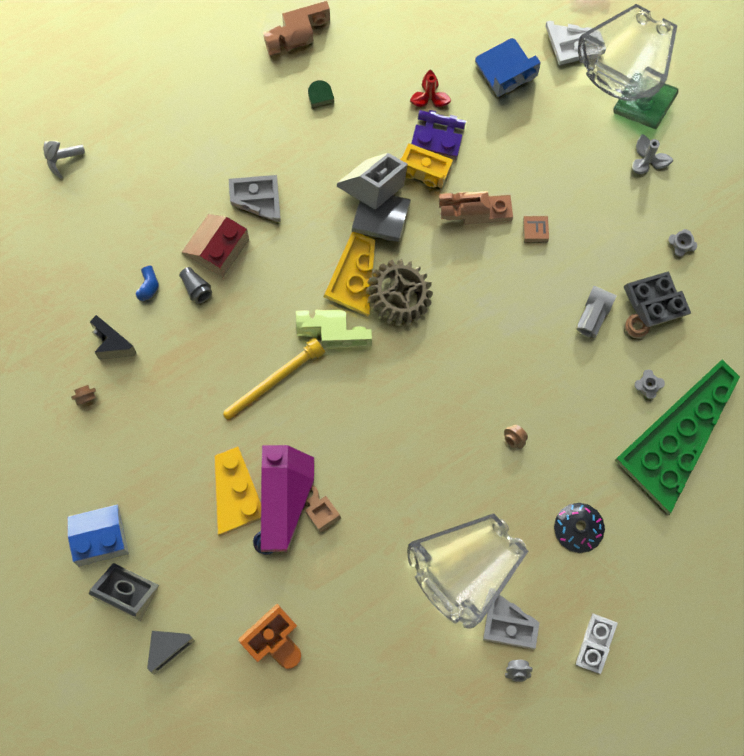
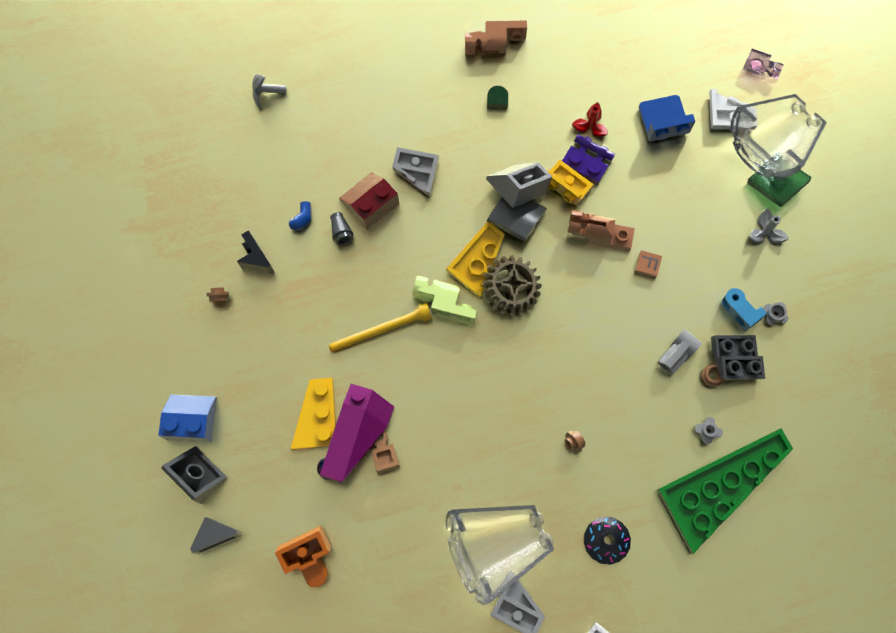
camera: 20 degrees right, 0 degrees up
none -> dark azure leg [722,288,767,332]

